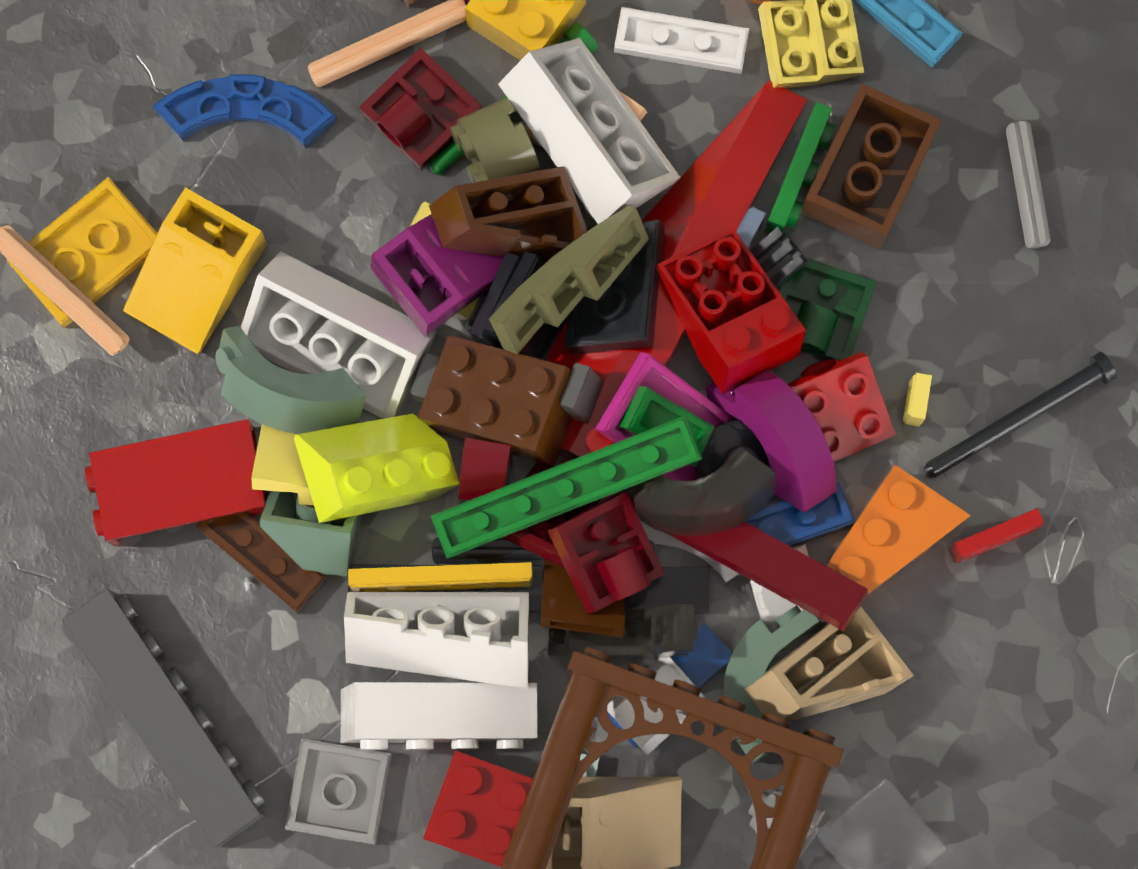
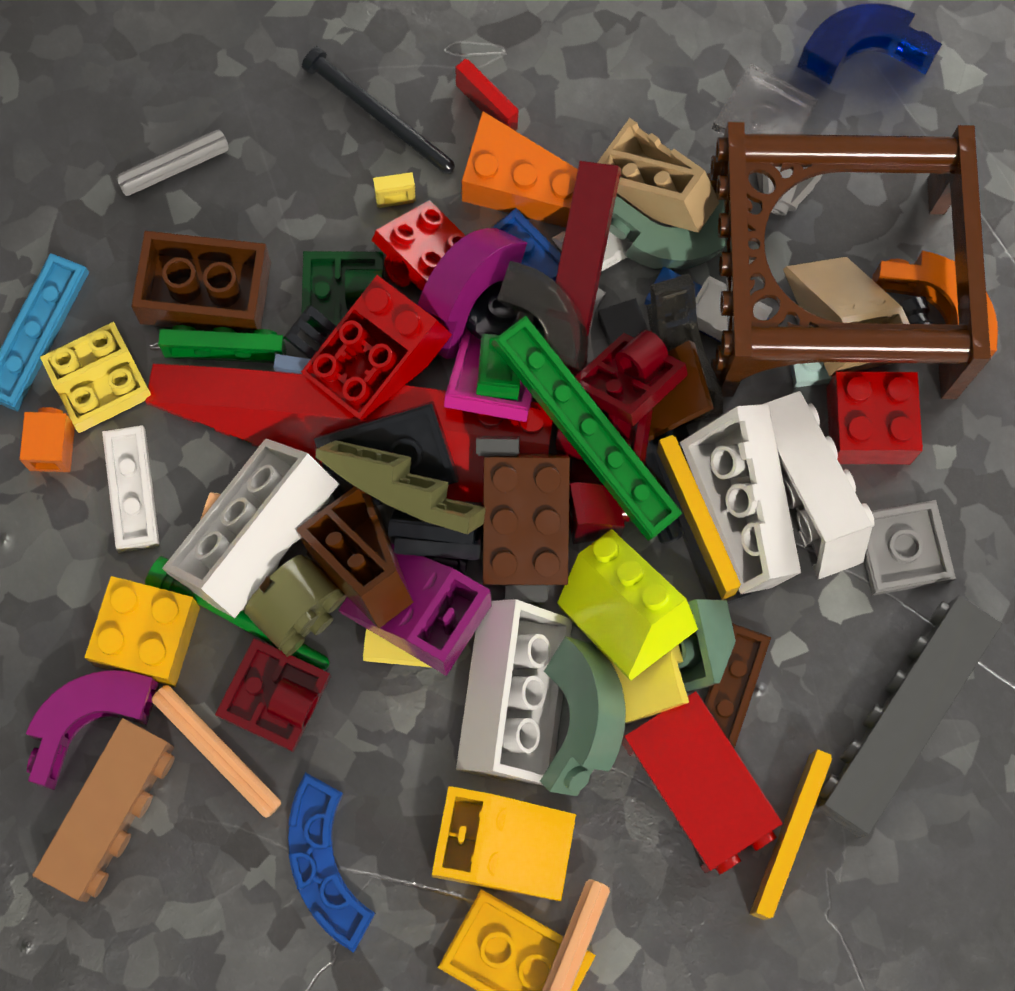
camera: 115 degrees left, 5 degrees down
none -> yellow tile [749,749,832,920]

